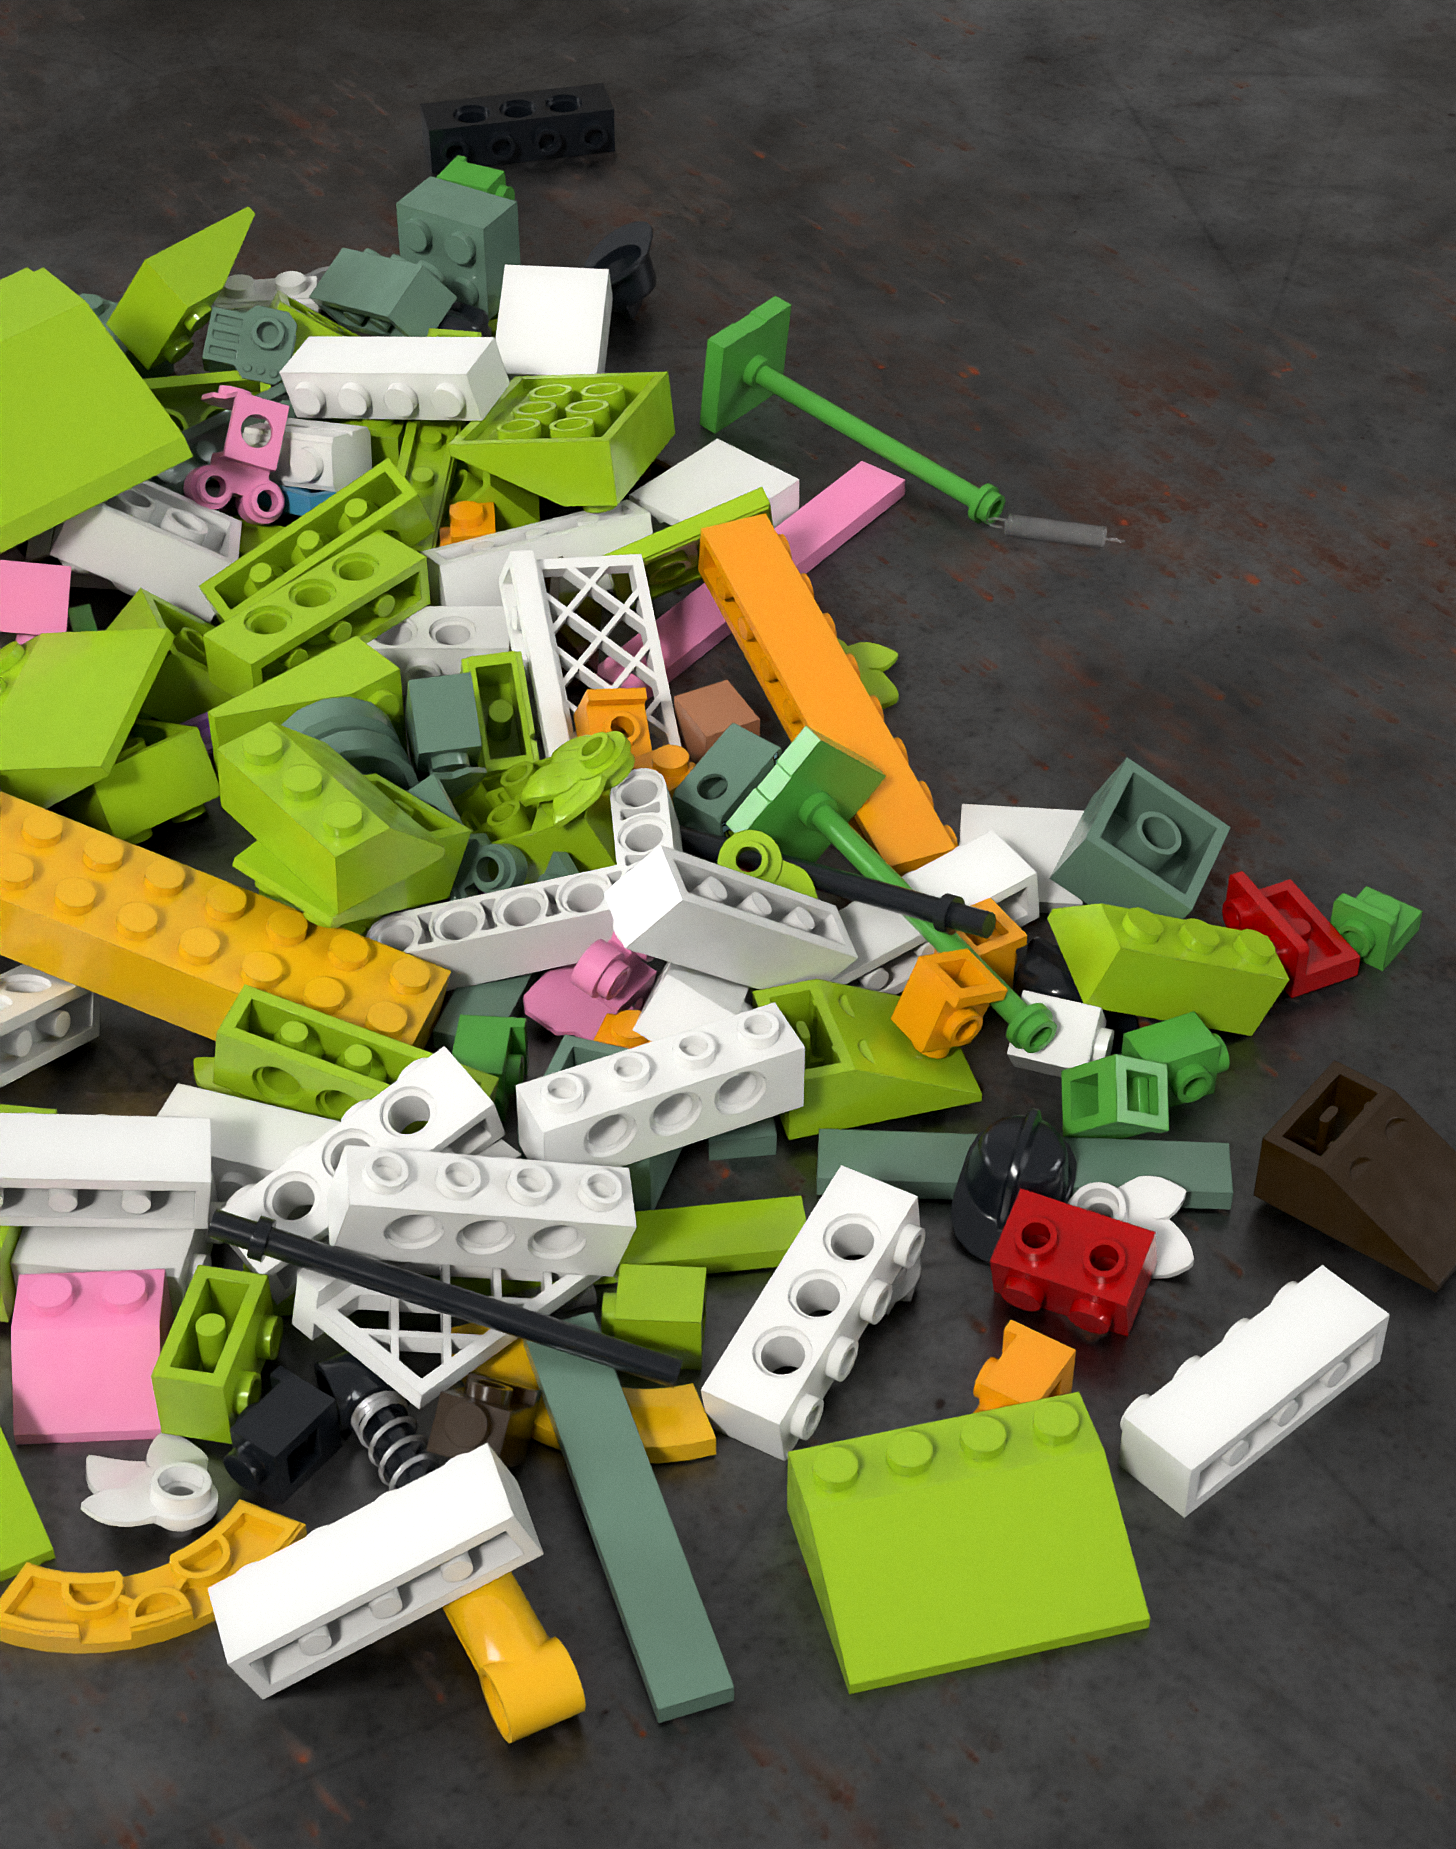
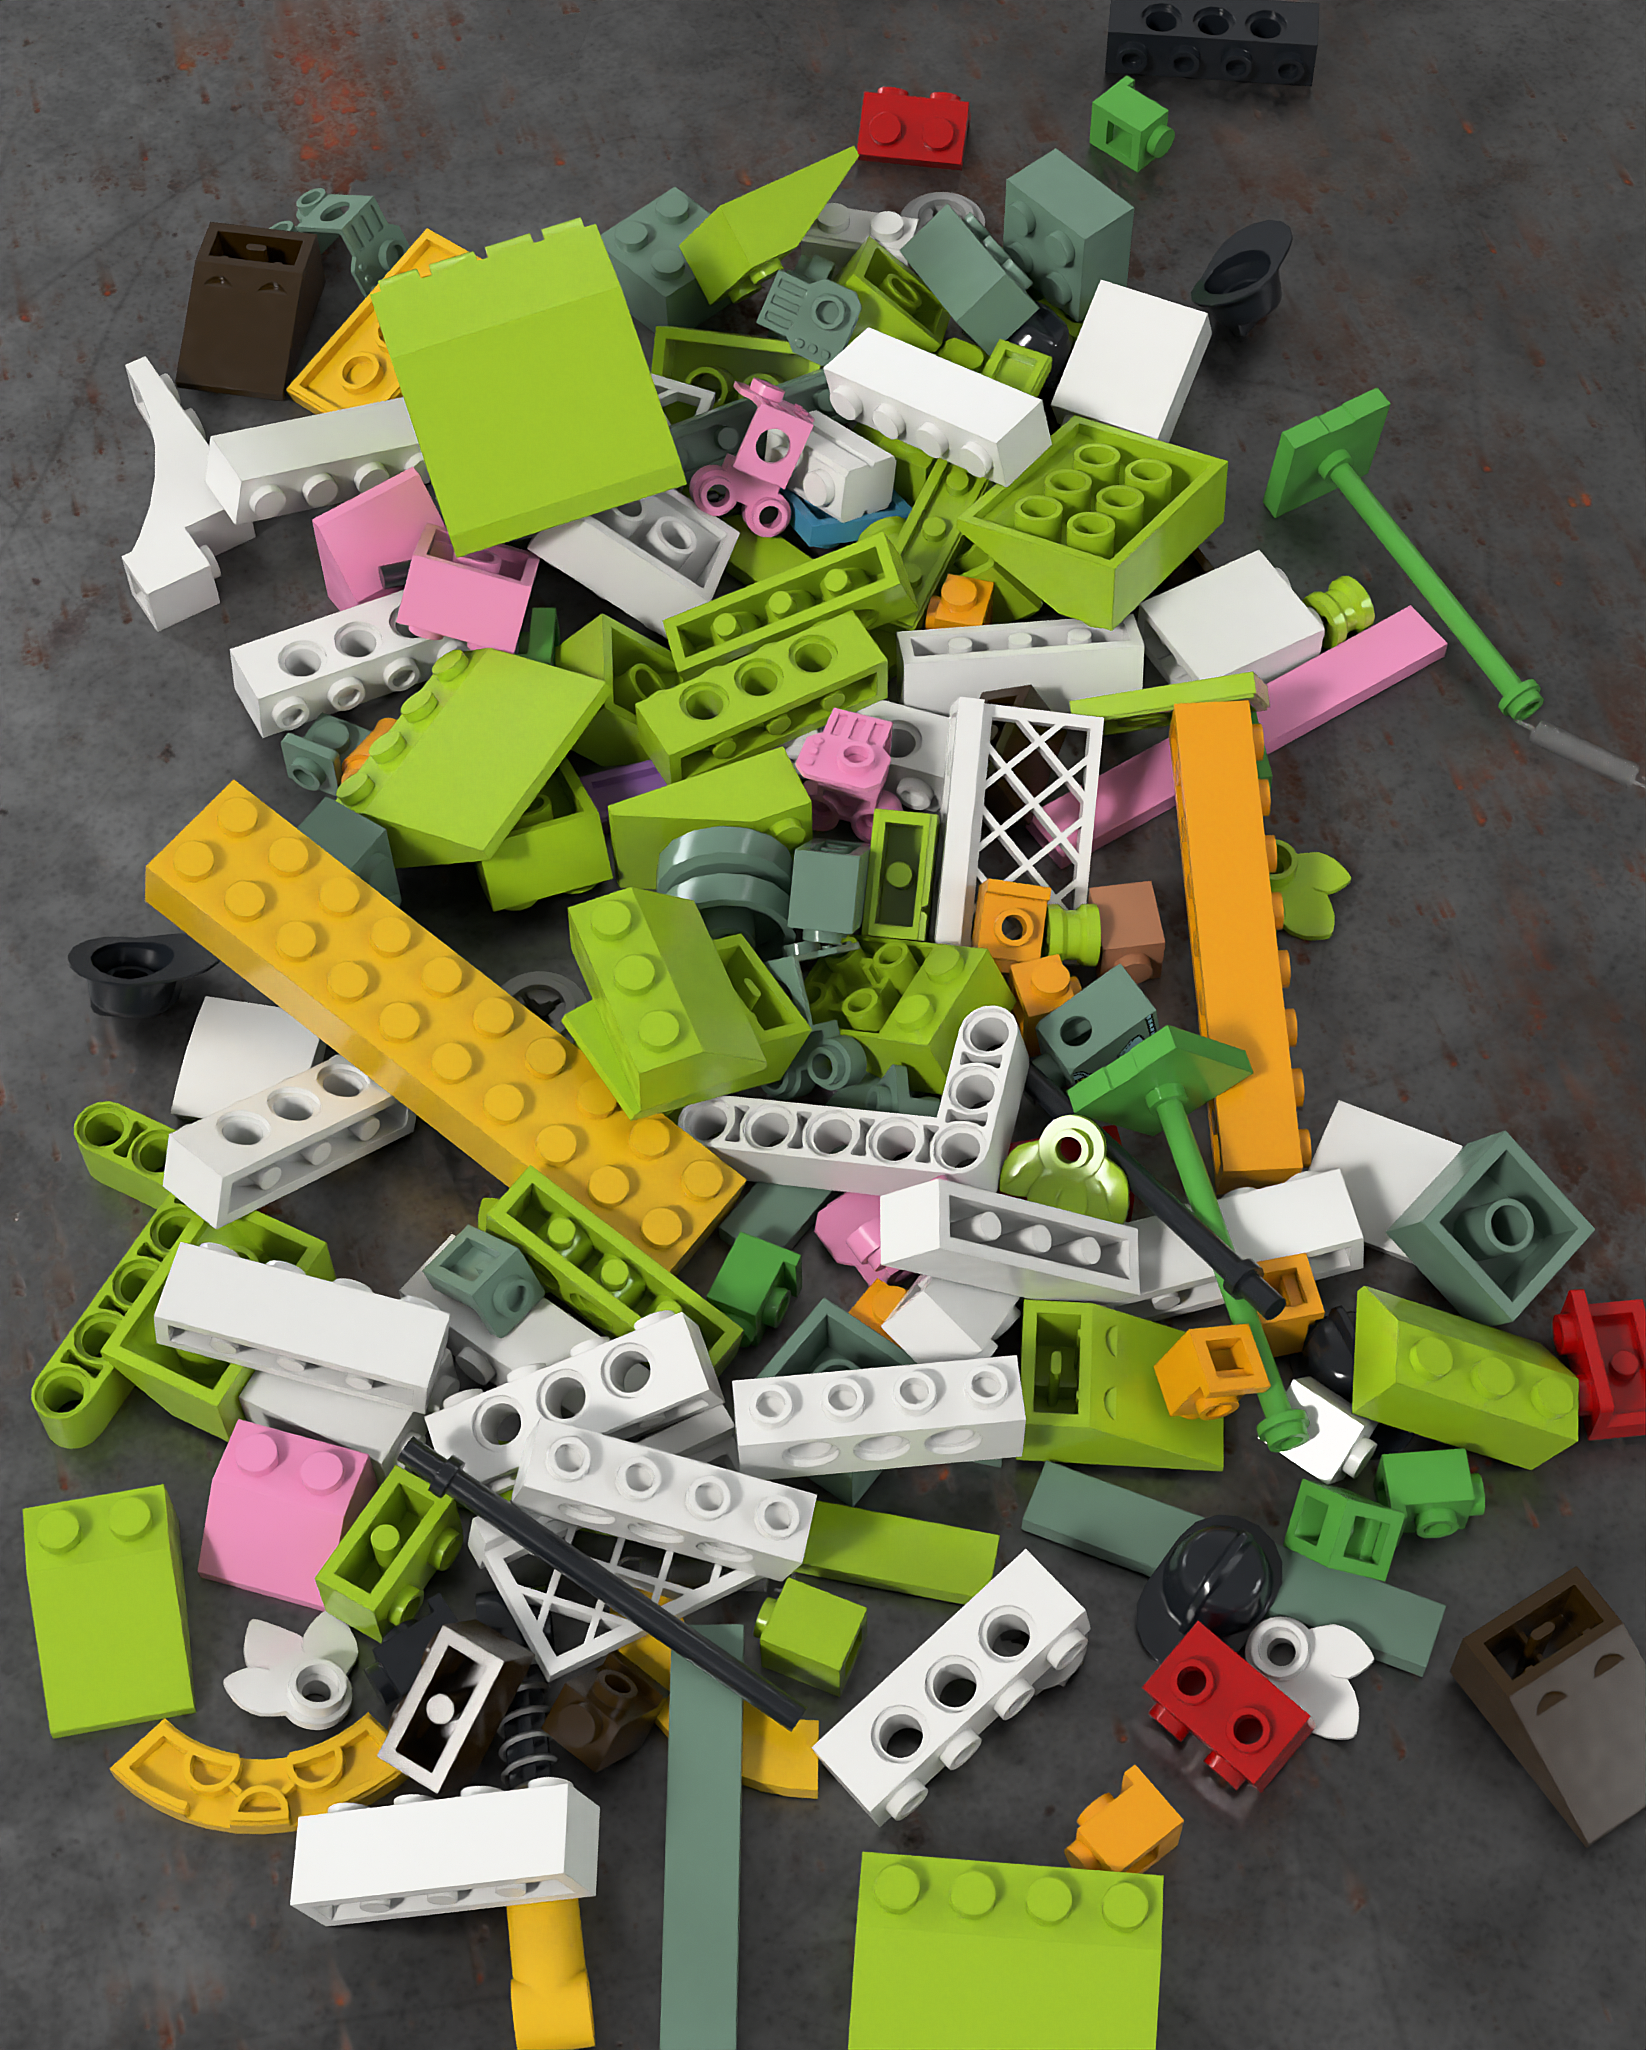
camera: 20 degrees right, 15 degrees up
lime plate [520,731,635,829] -> none
white brick [1118,1265,1390,1518] -> none
none -> dark brown brick [377,1619,535,1794]
none -> sand green bracket [422,1224,545,1338]
none -> bright pink piece [796,708,903,844]
none -> red bracket [857,87,971,171]
none -> lime wheel [1041,904,1101,967]
none -> lime wheel [1302,576,1375,649]

